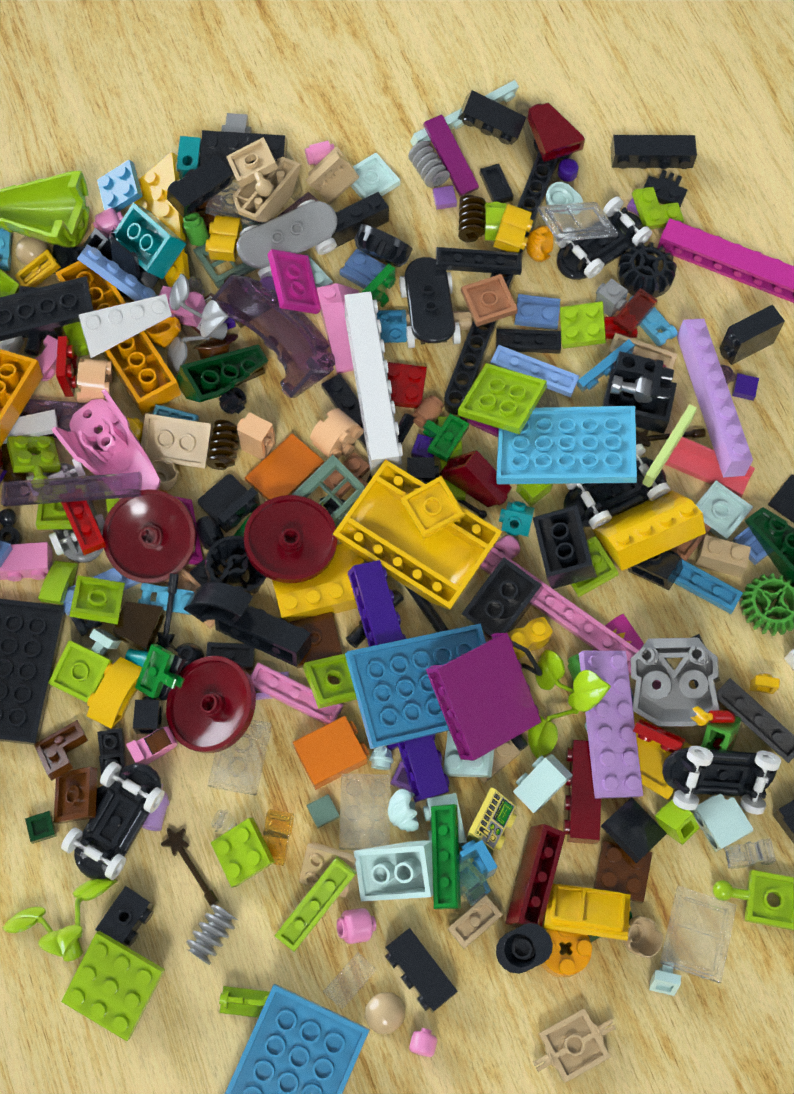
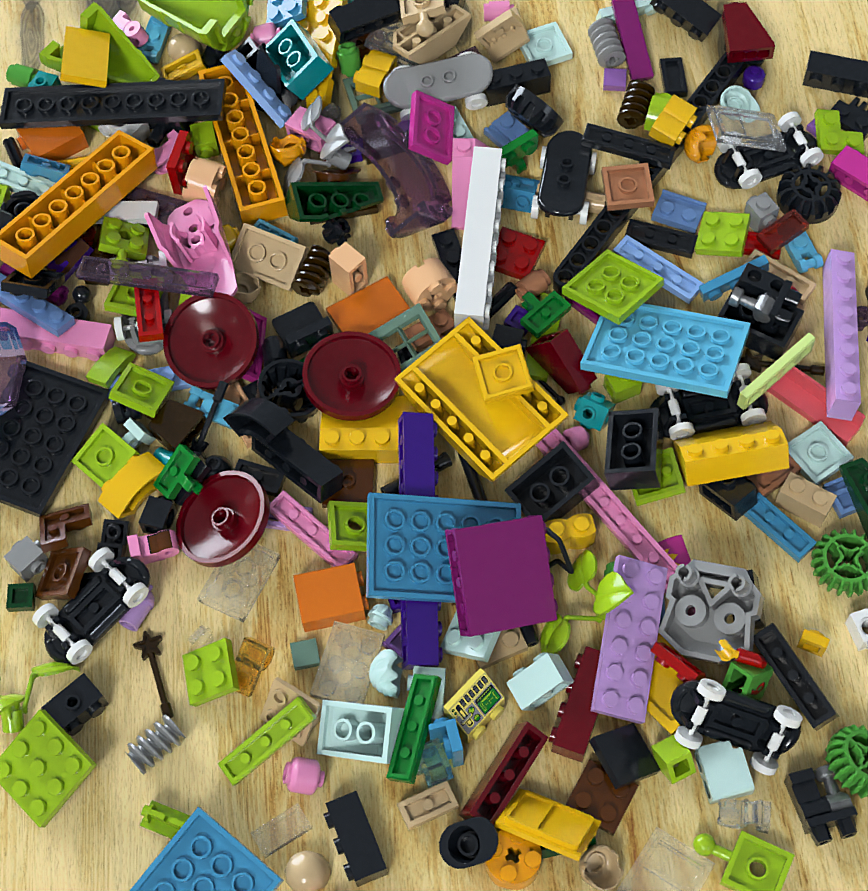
camera: 20 degrees right, 5 degrees down
white wing [78,294,172,358] -> none
none -> light grey brick [3,536,48,582]

